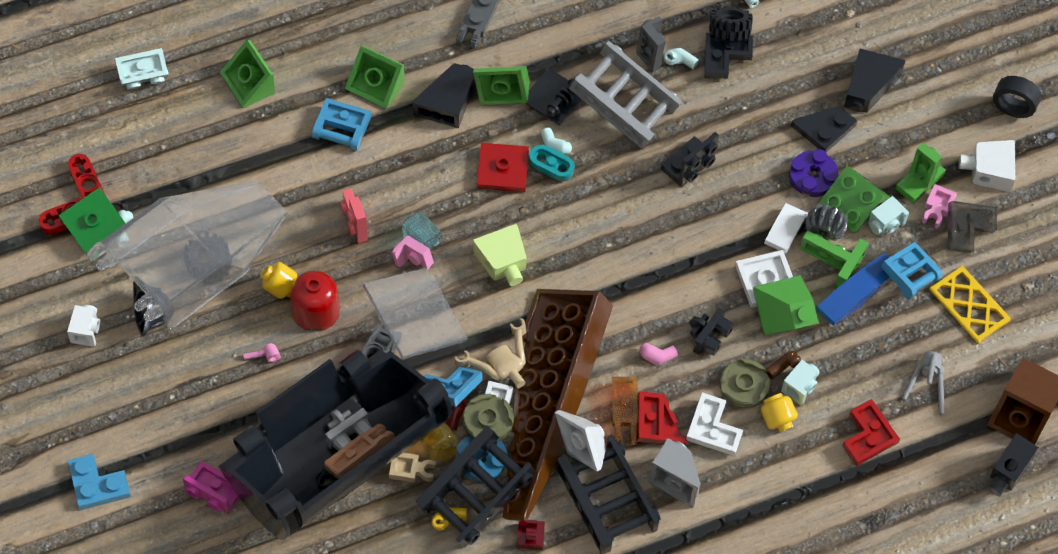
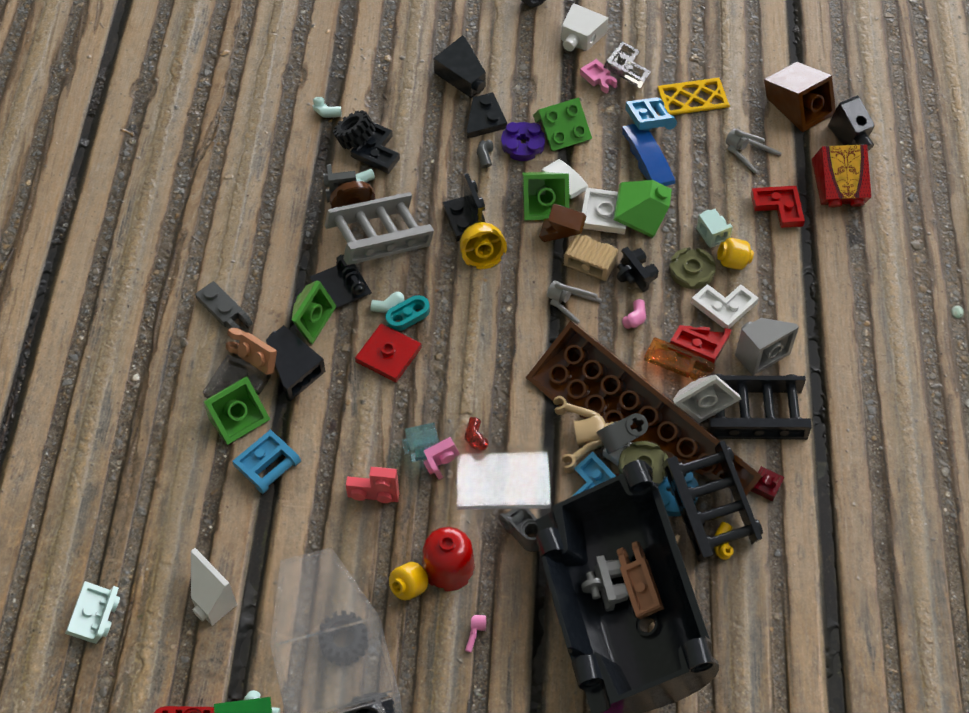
camera: 60 degrees left, 5 degrees down
bright green slope [220,40,275,107] -> none
yellowish green torso [473,224,527,286] -> none
reddish brown arm [766,351,802,379] -> none
bright green bracket [800,230,869,288] -> none
dark grey gear [806,204,848,241] -> none
light aqua brick [868,196,909,237] -> none
bright green bracket [895,142,946,204] -> none
none -> white slope [191,548,237,626]
none -> clear smoke plate [203,354,271,398]
none -> nougat hinge [226,328,277,375]
none -> reddish brown tile [330,181,375,209]
none -> yellow cylinder [460,222,507,270]
none -> clear red arm [465,417,489,451]
none -> dark grey arm [477,140,494,168]
none -> bright green slope [522,172,569,220]
none -> reddish brown slope [539,204,587,242]
none -> light grey plant [547,280,602,324]
none -> tan brick [564,235,618,281]
none -> dark grey piece [596,413,648,454]
none -> slope [812,145,872,208]

